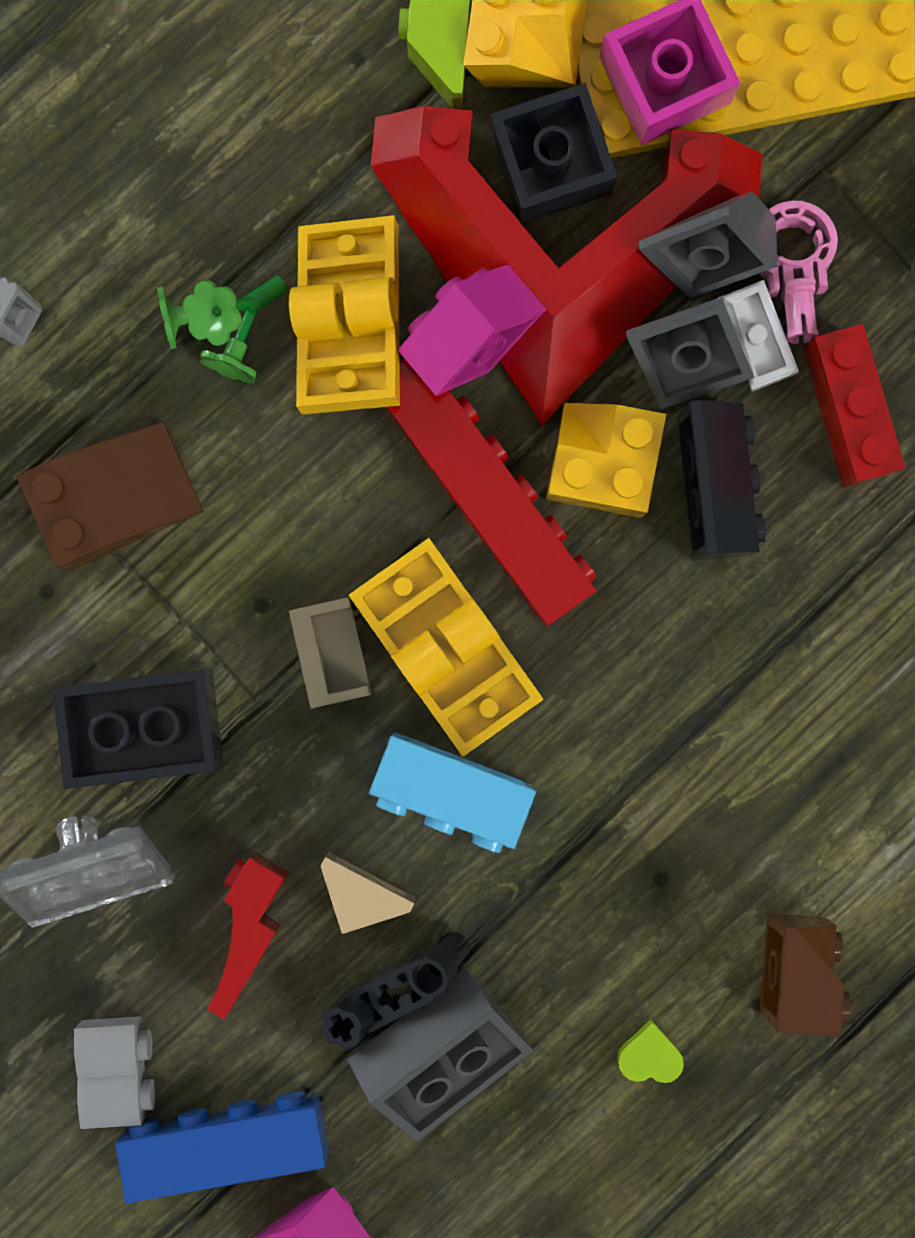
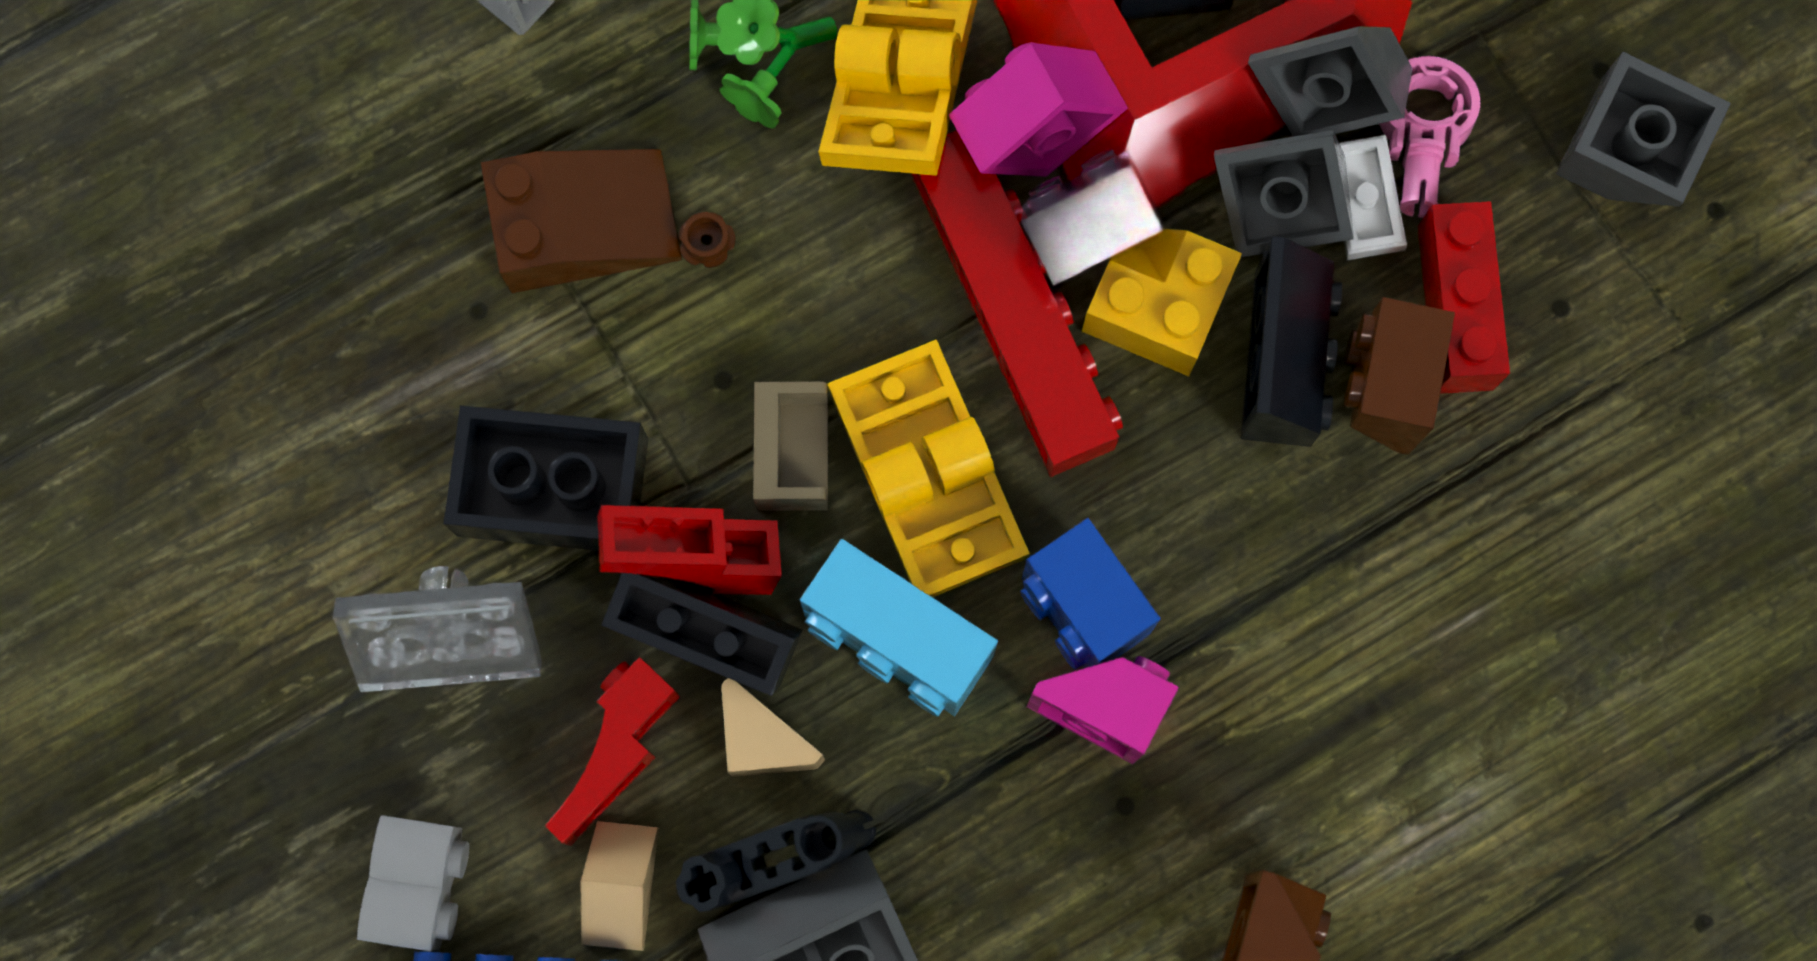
camera: 15 degrees right, 10 degrees down
none -> tan slope [581,821,659,951]
none -> red slope [598,505,782,595]
none -> black brick [601,573,803,696]
none -> reddish brown plate [678,212,736,268]
none -> blue brick [1020,518,1161,670]
none -> brick [1021,149,1163,285]
none -> dark pink slope [1026,656,1179,765]
none -> reddish brown slope [1344,297,1455,455]

